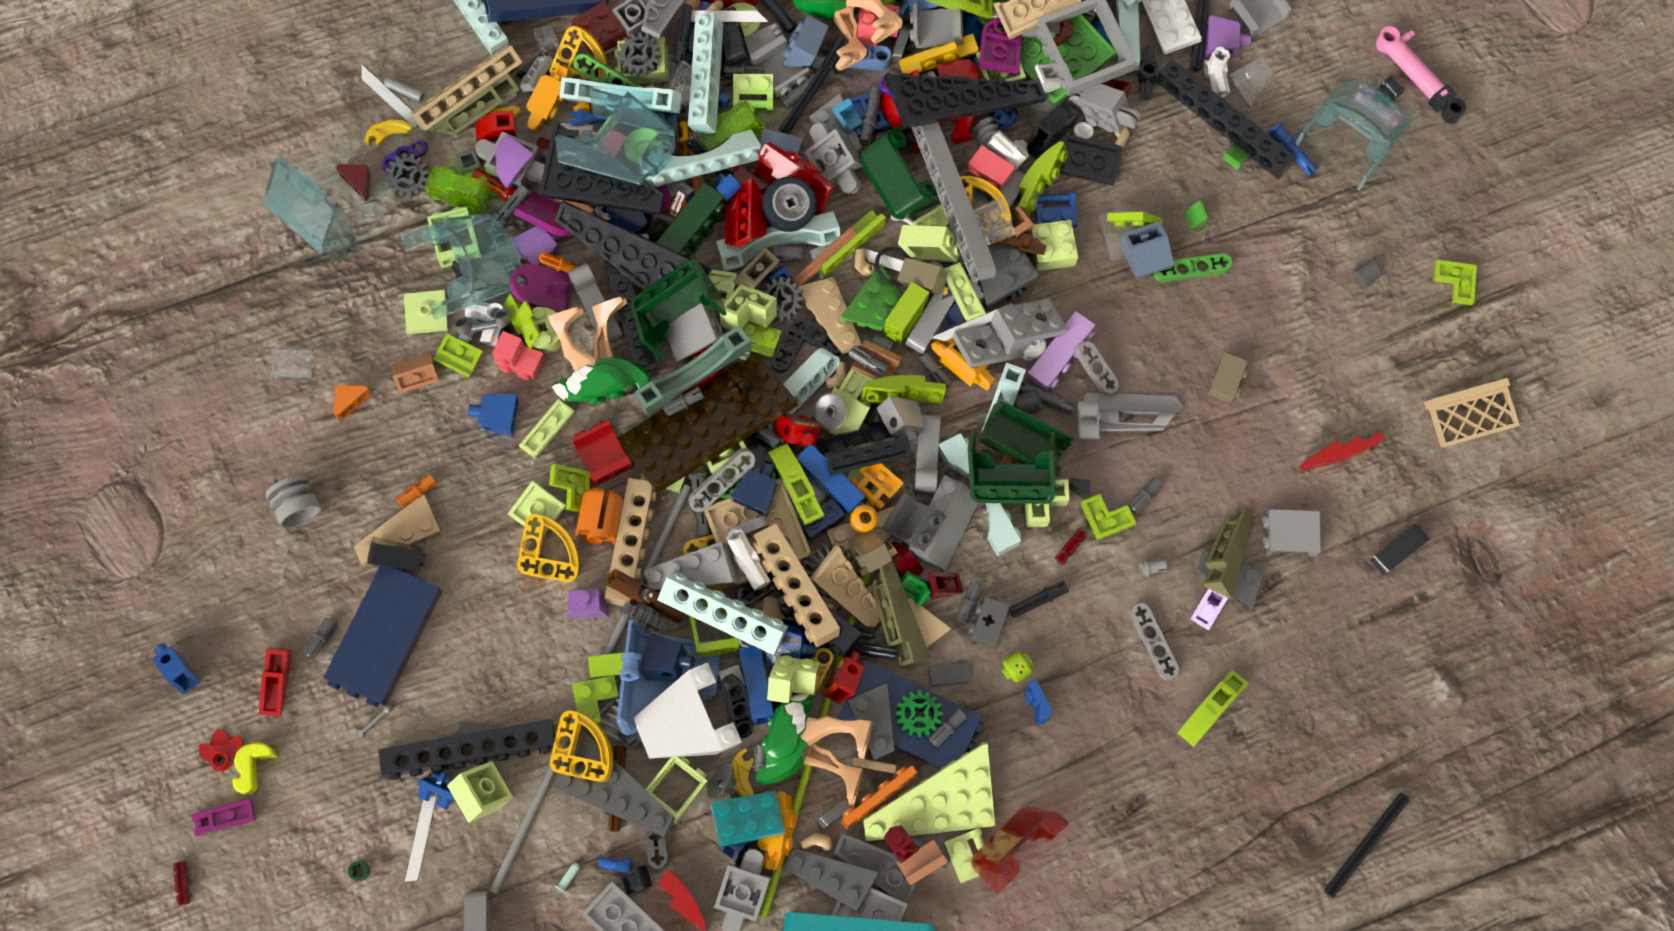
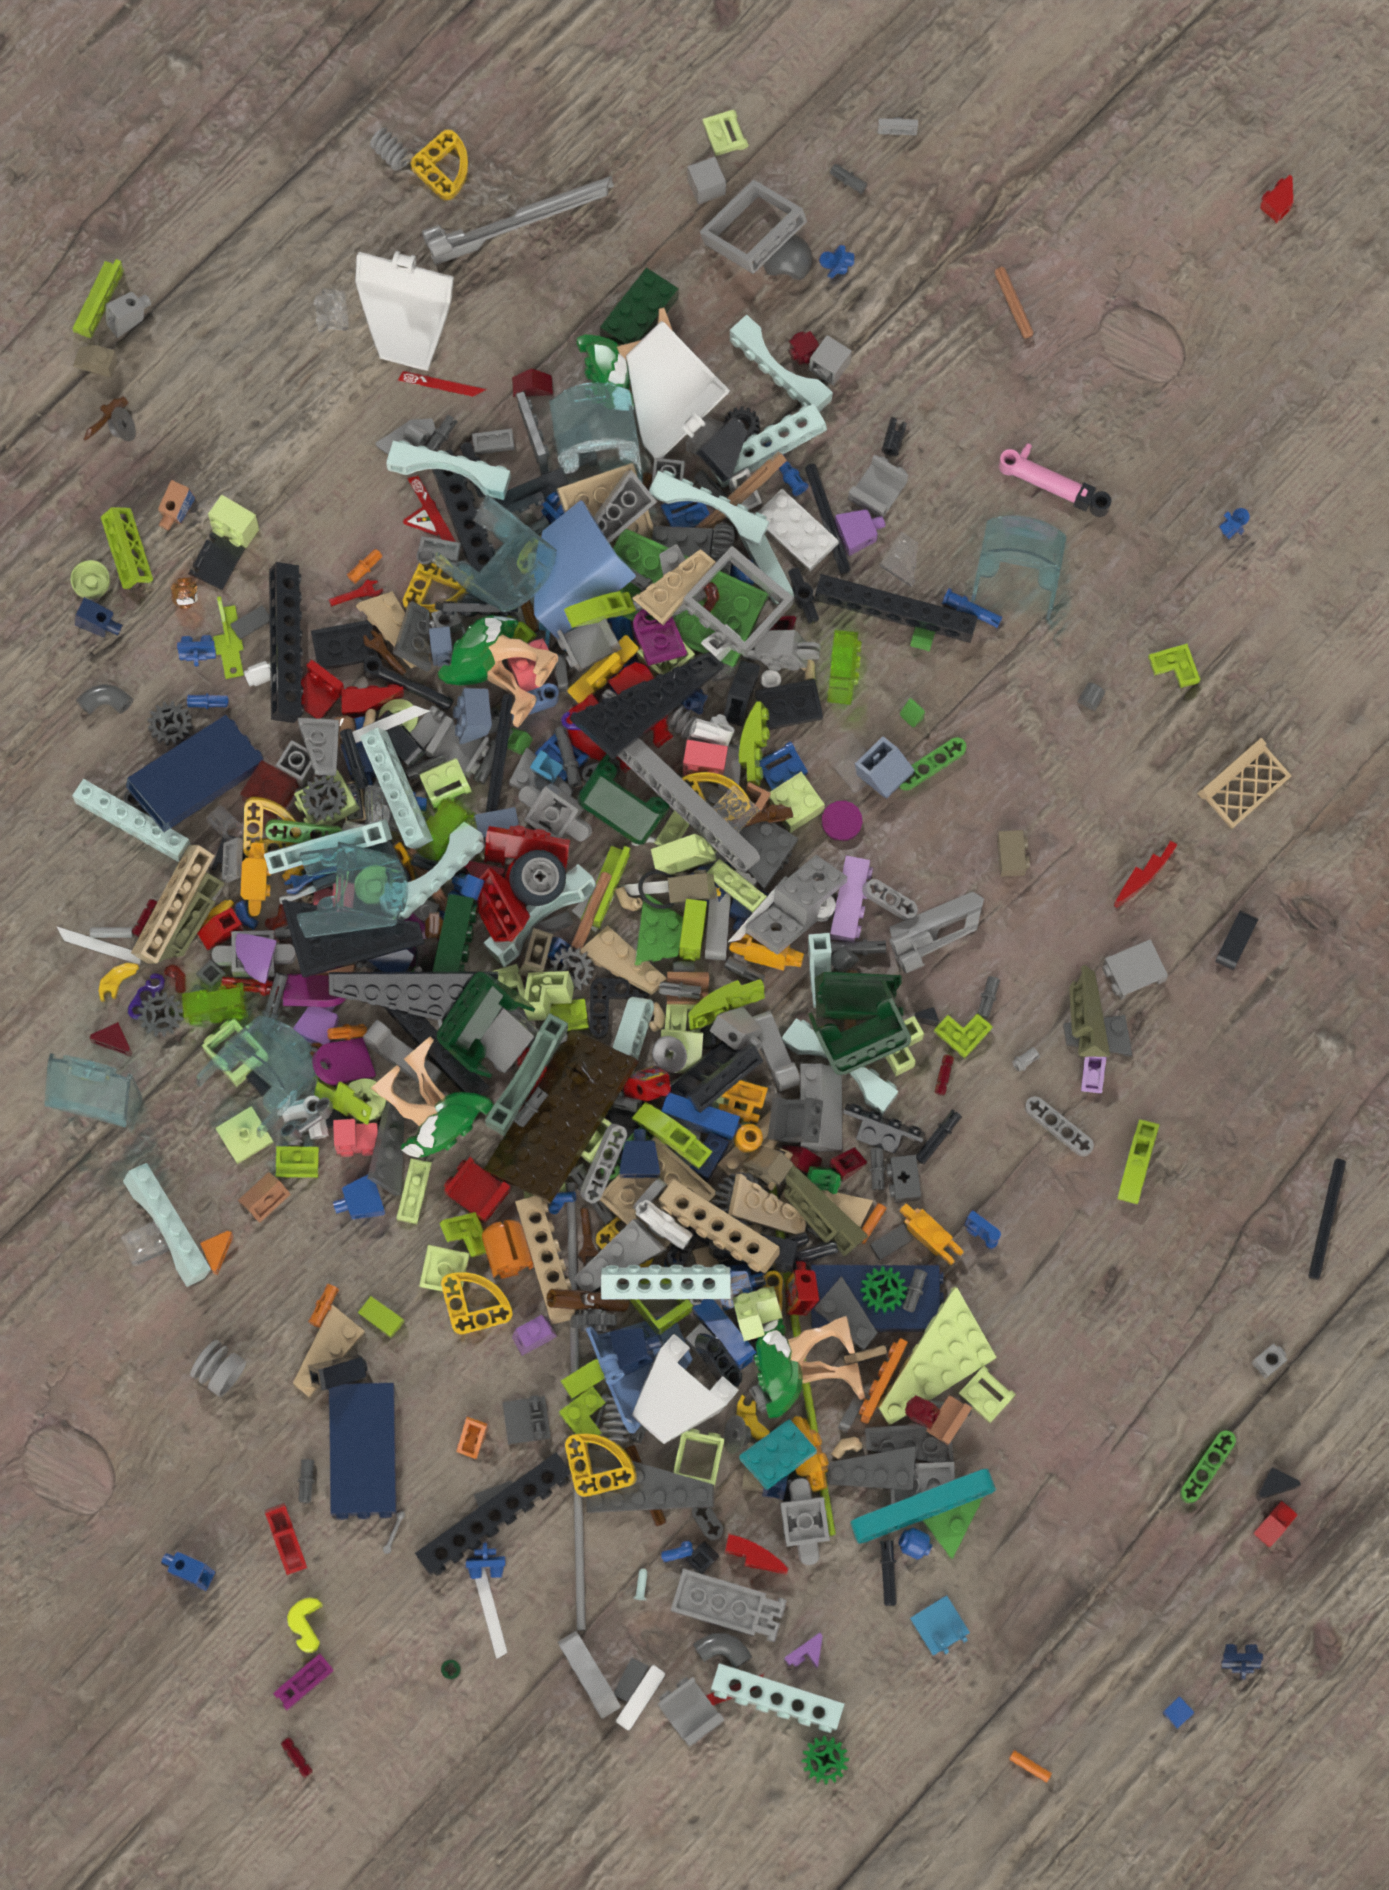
camera: 25 degrees left, 0 degrees up
red plate [199,729,243,772] -> none
yellowish green brick [447,761,513,823] -> none
clear red windscreen [971,806,1069,894] -> none
lime head [1001,651,1034,683] -> none
lime plate [1107,212,1163,227] -> none
white piece [1204,47,1230,98] -> none
black bush [1379,74,1406,101] -> none
none -> light aqua arch [123,1163,211,1287]
none -> dark red axle [132,899,158,937]
none -> clear red arm [164,964,186,993]
none -> blue arm [235,900,259,930]
none -> lime slope [358,1296,404,1338]
none -> dark grey wing [367,1101,404,1196]
none -> orange slope [456,1417,488,1459]
none -> dark grey hinge [502,1395,551,1445]
none -> bright green slope [507,728,533,755]
none -> blue arm [548,1191,576,1214]
none -> reddish brown piece [578,1208,598,1265]
none -> magenta tile [822,801,863,841]
none -> clear neon green wedge [827,630,862,705]
none -> bracket [843,1104,925,1154]
none -> orange piece [862,1203,887,1244]
none -> light orange hinge [899,1204,964,1265]
none -> blue hips [1219,508,1250,539]

